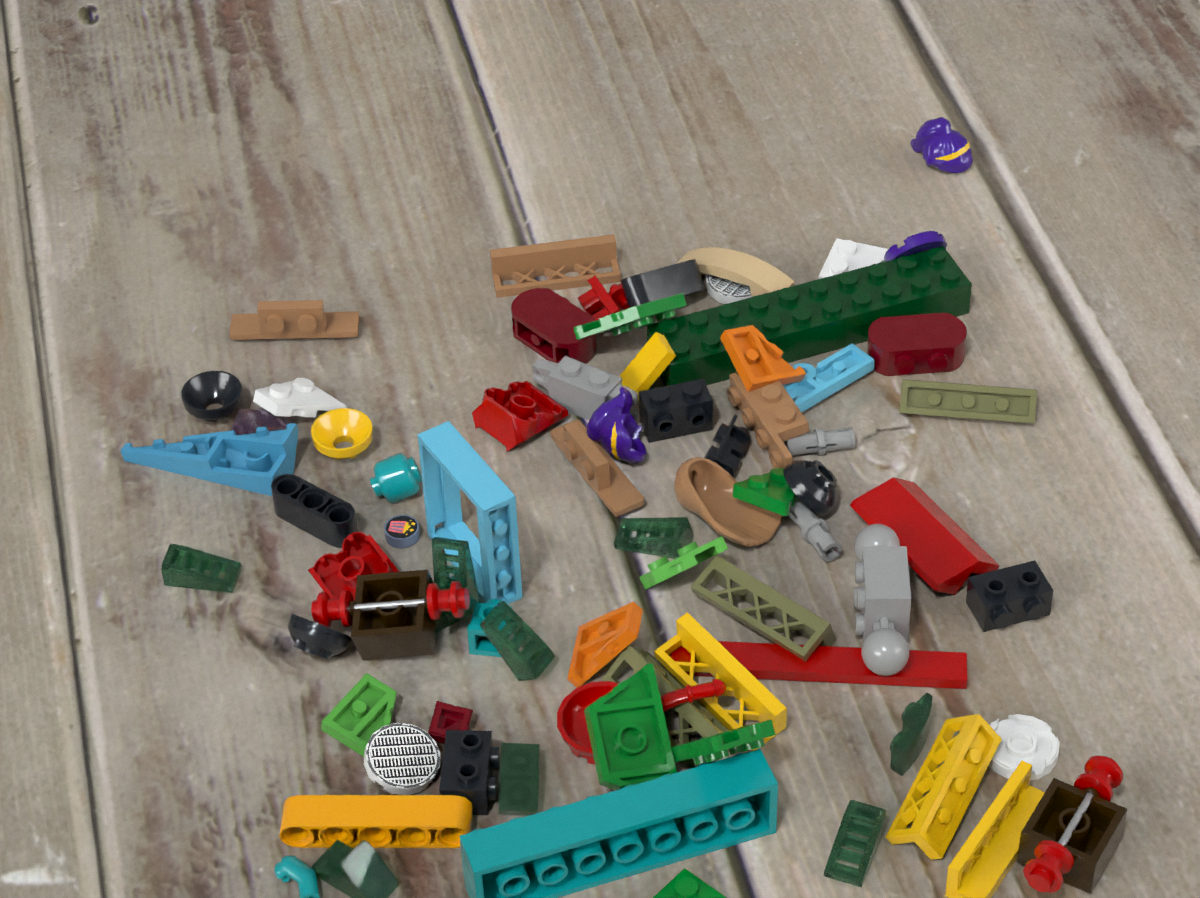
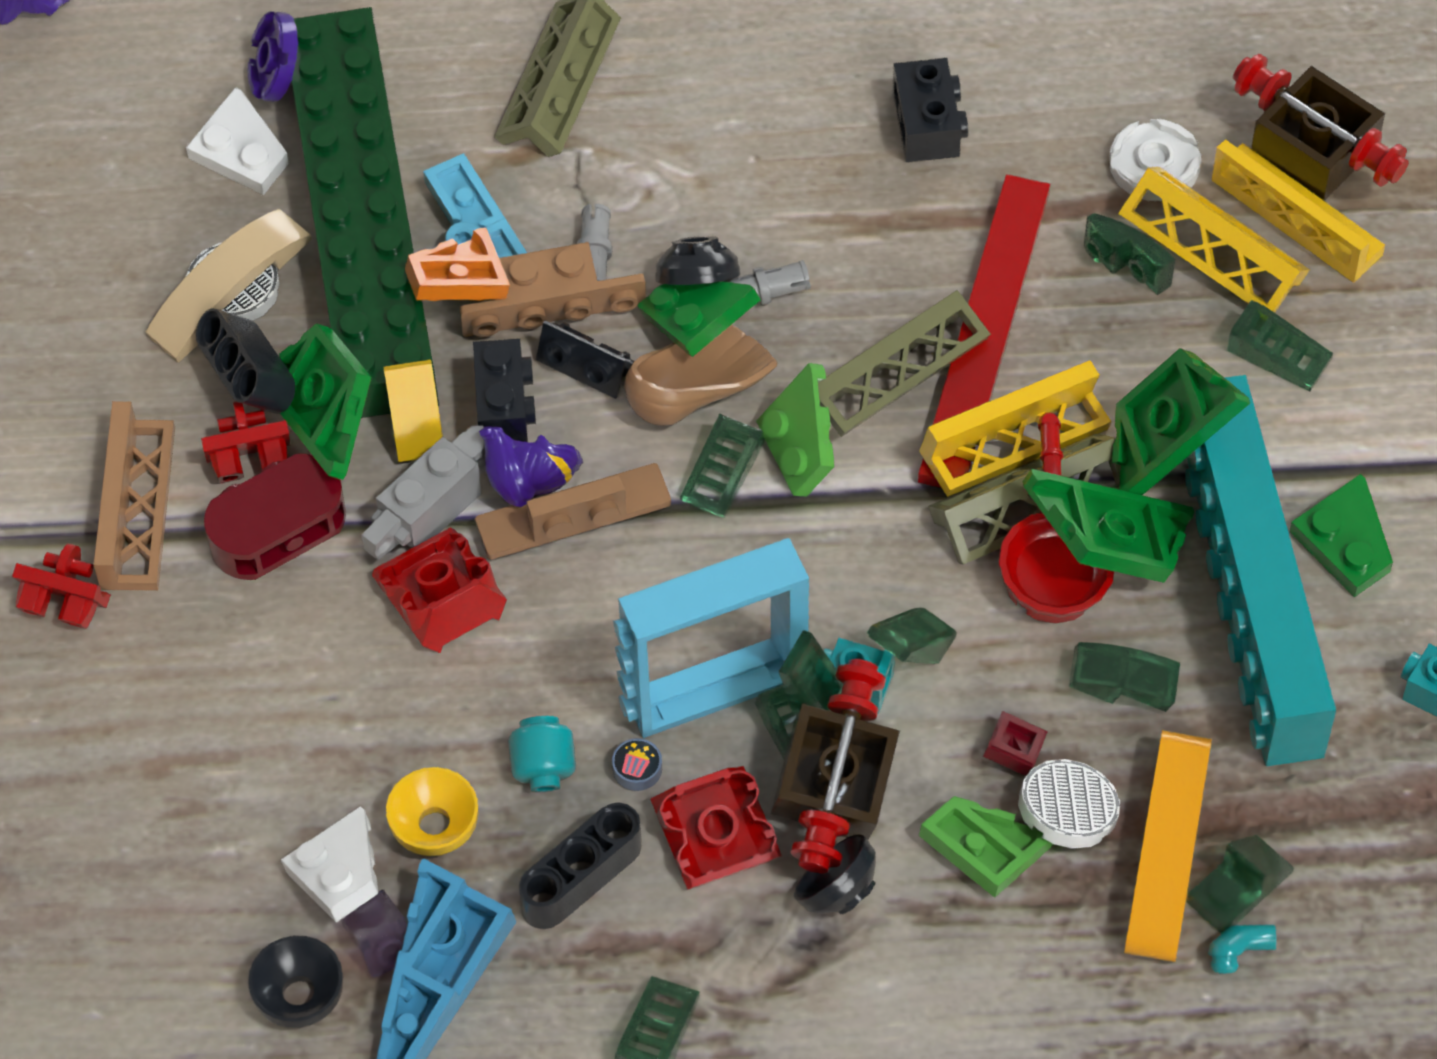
camera: 80 degrees left, 15 degrees up
medium nougat bracket [229,300,360,340] -> none
black brick [439,730,500,815] -> none
orange wing [567,601,643,688] -> none
red slope [850,477,1000,595] -> none
light grey brick [853,524,911,676] -> none
dark red brick [867,313,967,376] -> none
none -> red hips [12,543,111,629]

